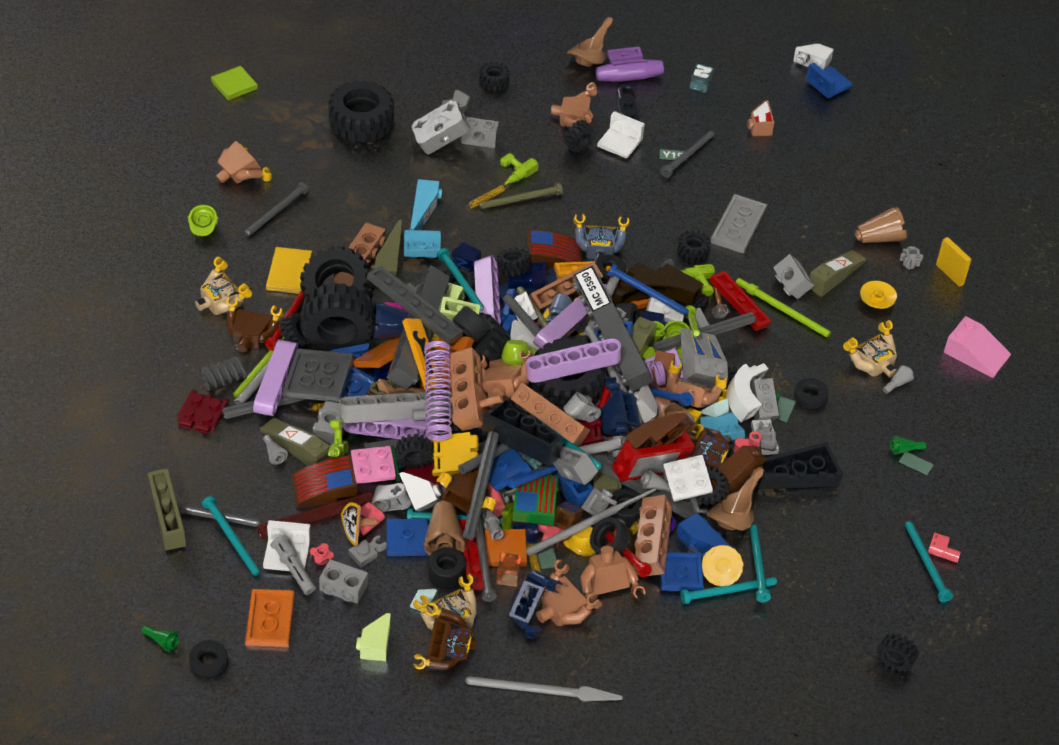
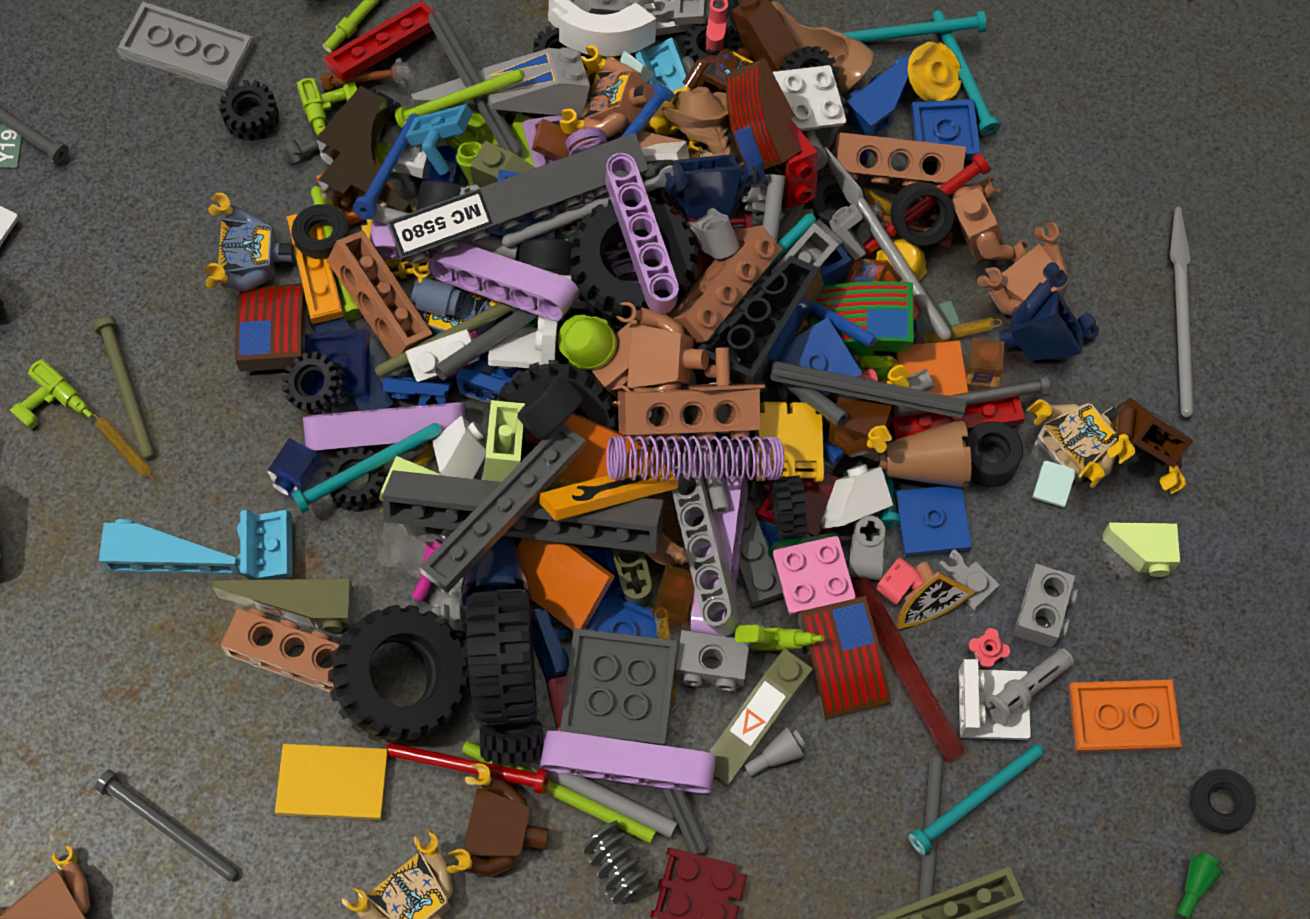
camera: 90 degrees left, 20 degrees up
none -> dark azure plate [405,104,473,175]

